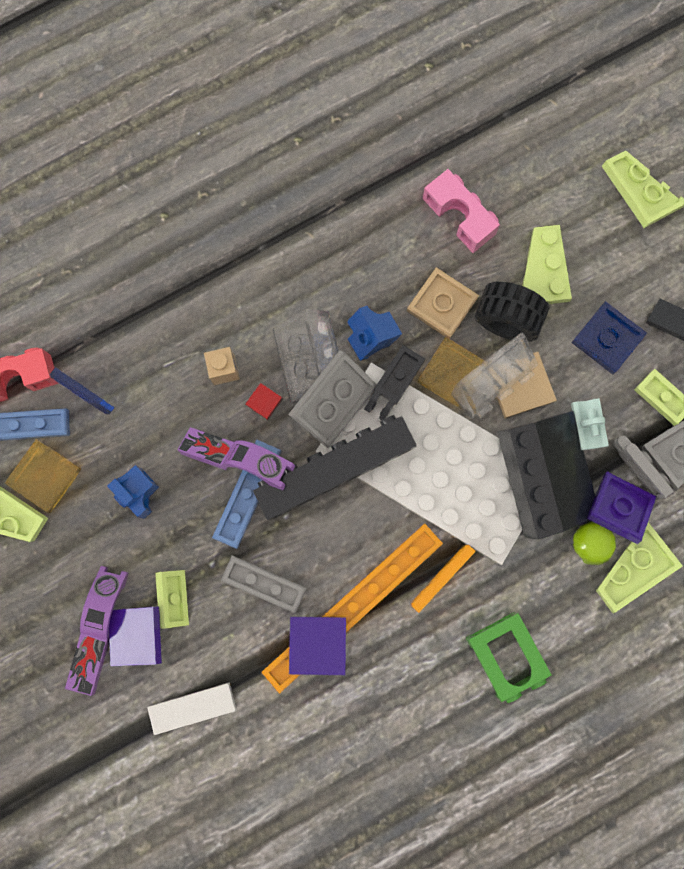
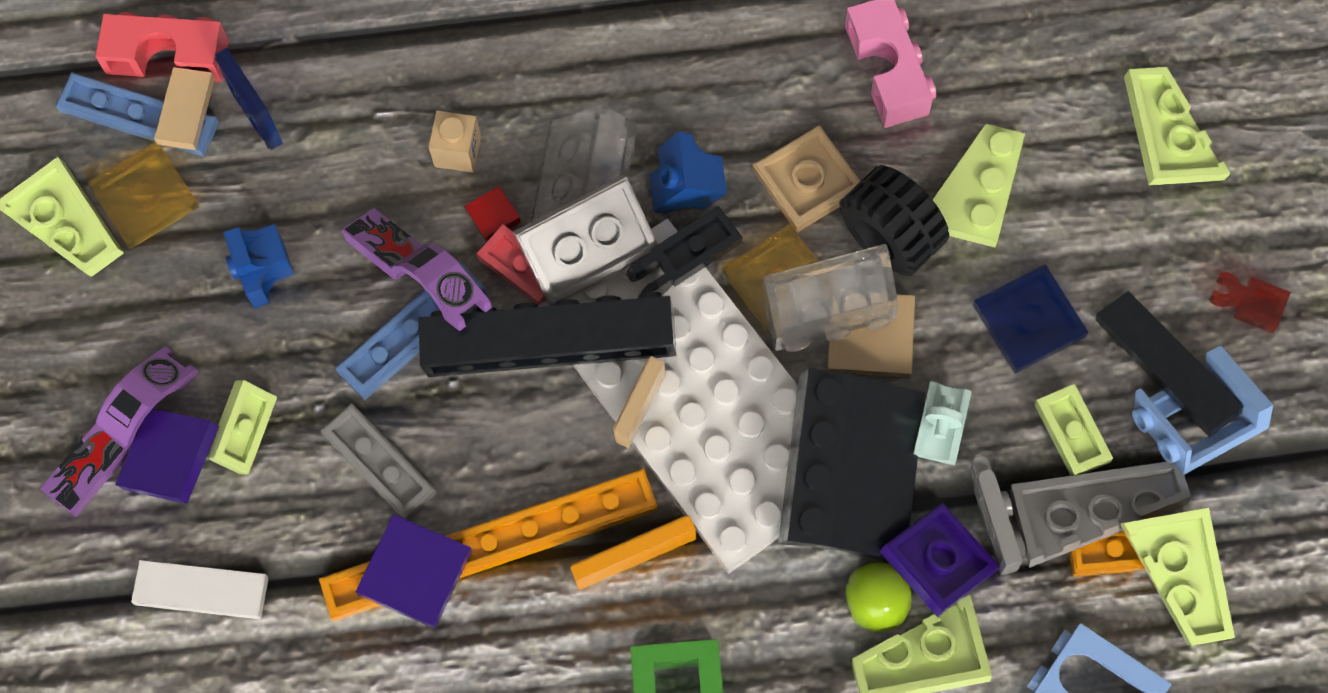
camera: 20 degrees right, 10 degrees down
none -> tan tile [154,67,215,150]
none -> coral plate [477,224,546,305]
none -> tan tile [613,356,665,448]

